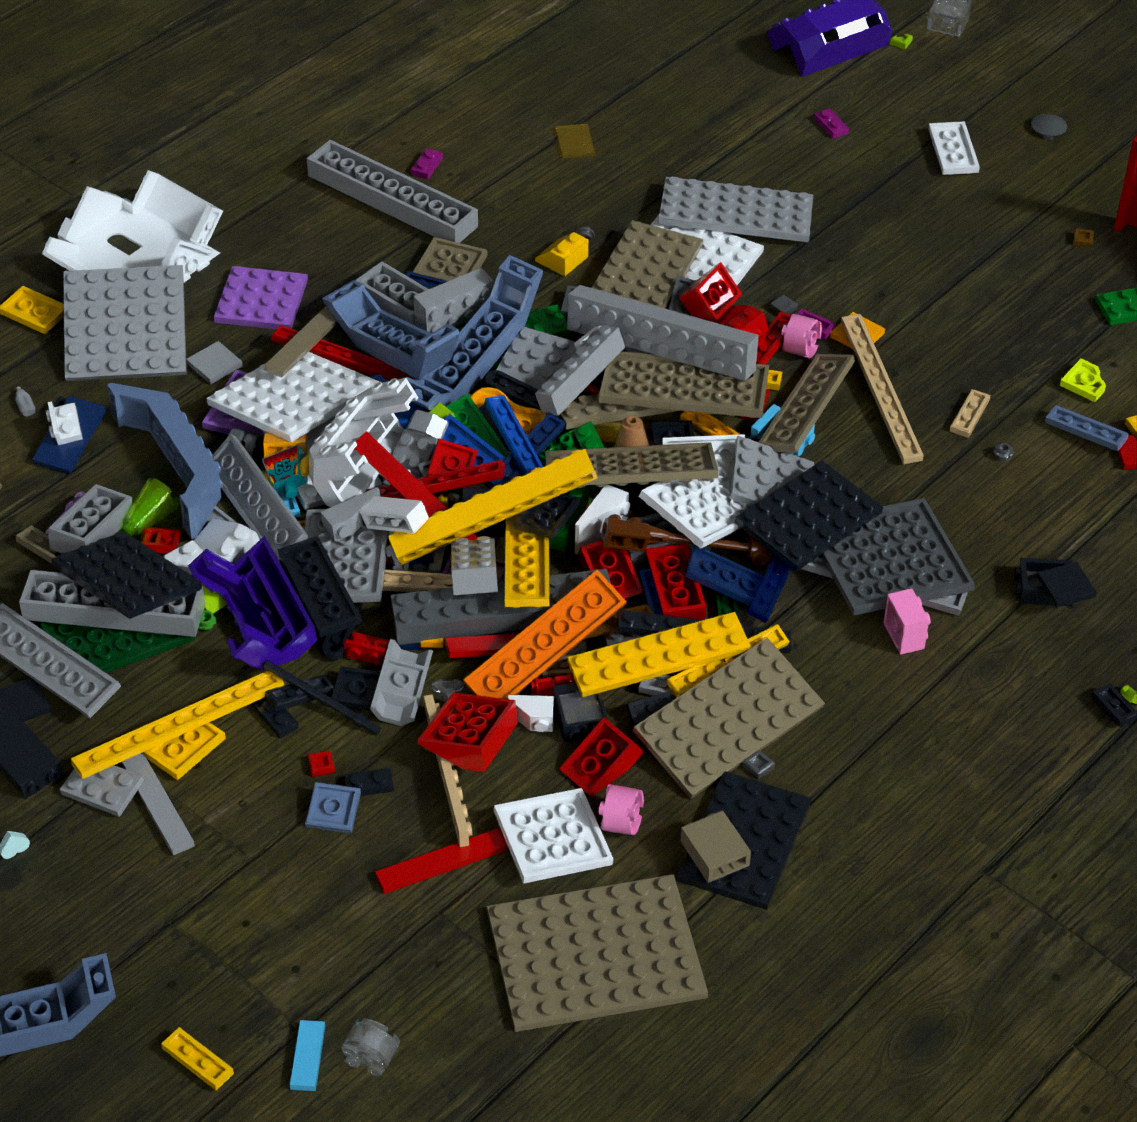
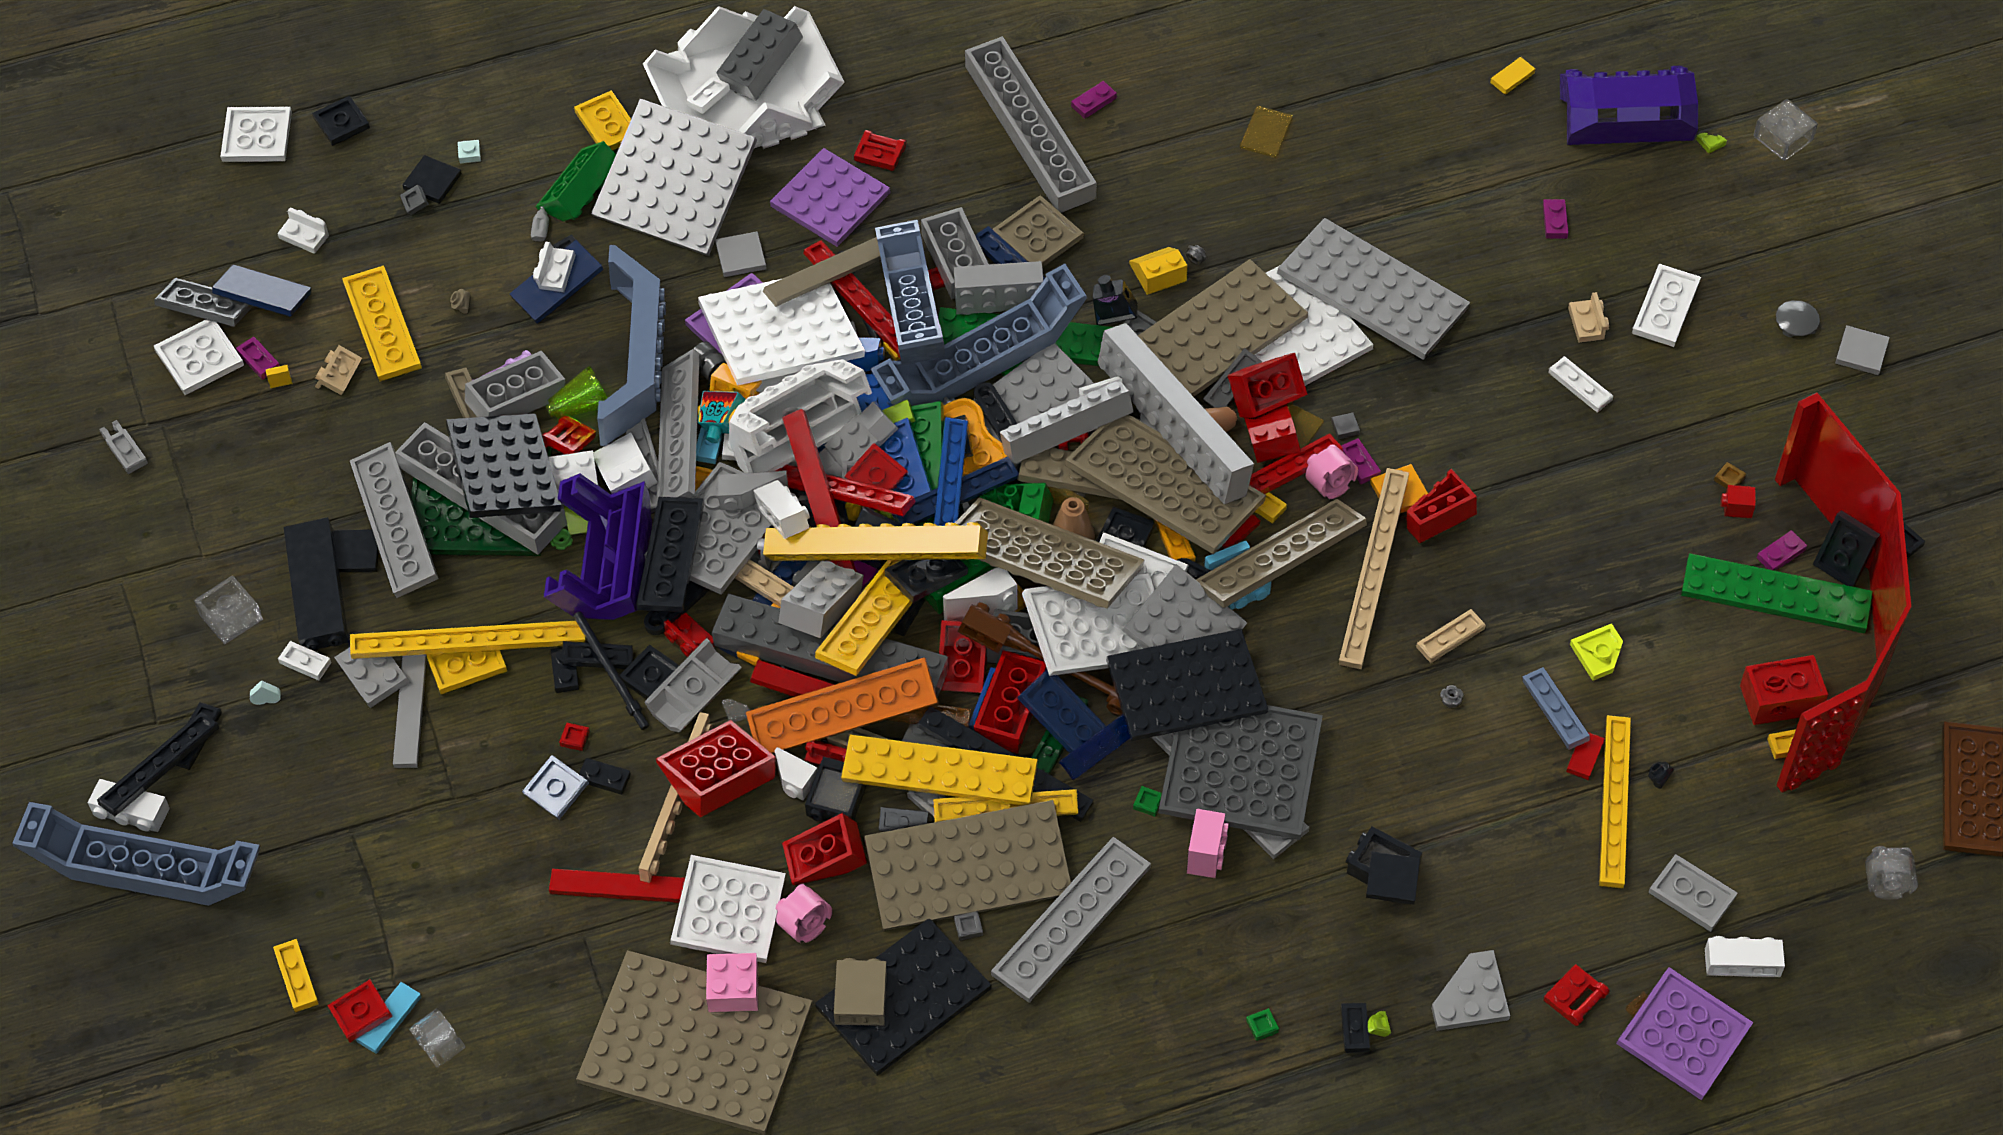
camera: 30 degrees right, 10 degrees up
none -> white plate [278,641,331,680]
none -> red tile [327,980,393,1043]
none -> green slope [535,141,616,221]
none -> white plate [686,77,730,114]
none -> bright pink brick [706,953,758,1012]
none -> dark grey brick [716,9,803,101]
none -> red plate [854,130,907,171]
none -> light grey plate [991,837,1151,1003]
none -> black torso [1093,275,1138,325]
none -> green tile [1133,786,1162,817]
none -> green tile [1246,1008,1279,1041]
none -> red wedge [1407,469,1477,543]
none -> yellow tile [1490,57,1535,95]
none -> white tile [1549,356,1613,413]
none -> tan bracket [1568,292,1609,343]
none -> red brick [1721,485,1755,518]
none -> light grey tile [1835,325,1889,375]

